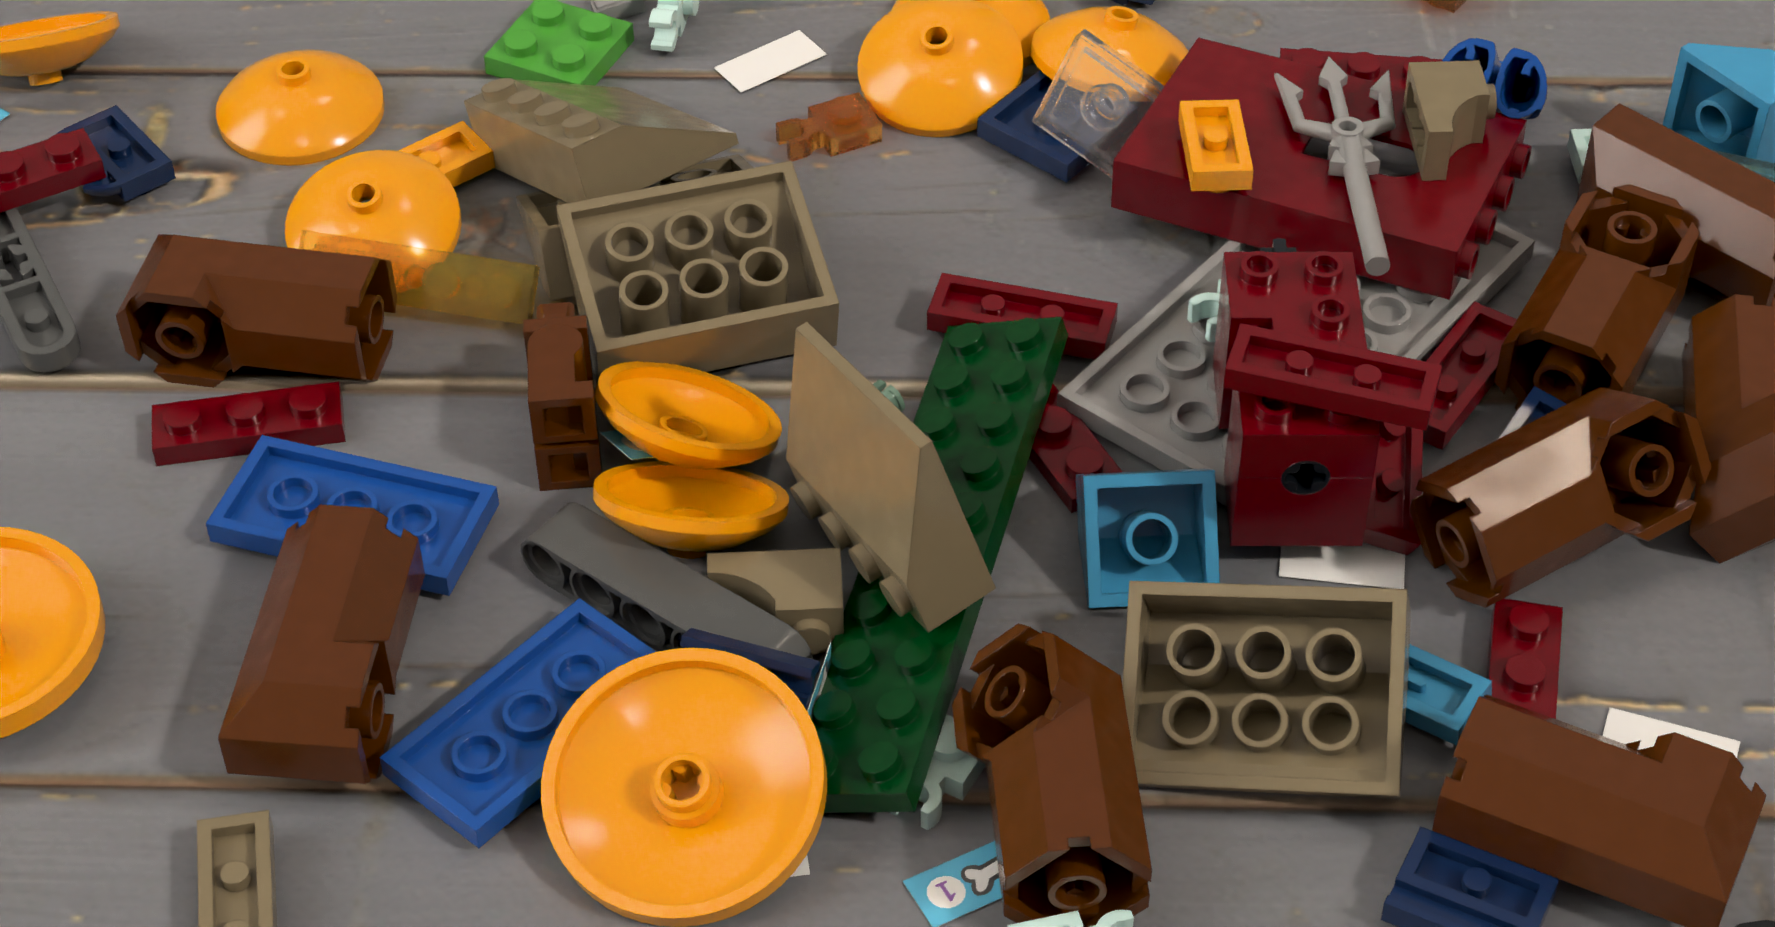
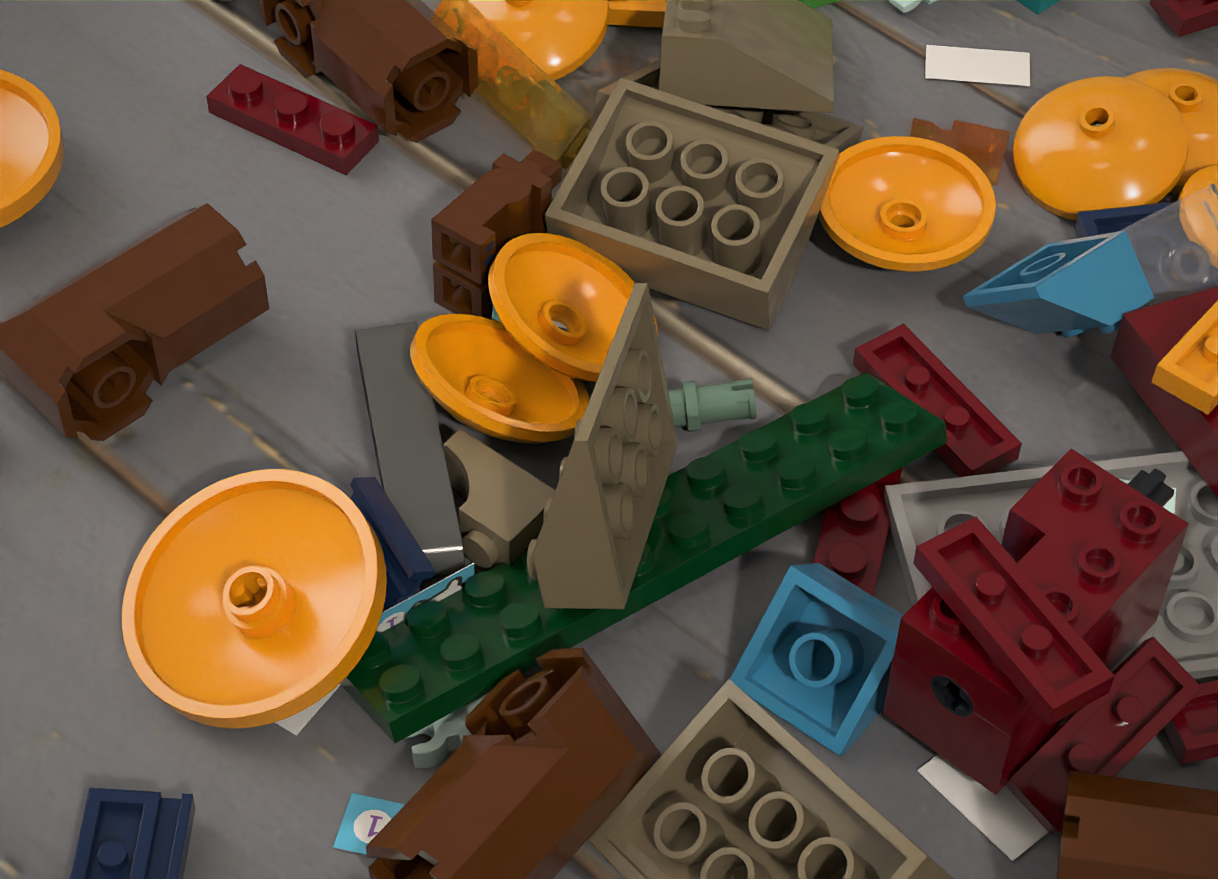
camera: 40 degrees right, 5 degrees up
blue plate [206,435,499,596] -> none
blue plate [379,598,656,848] -> none
none -> light orange dish [818,136,996,272]
none -> dark azure slope [962,231,1155,337]

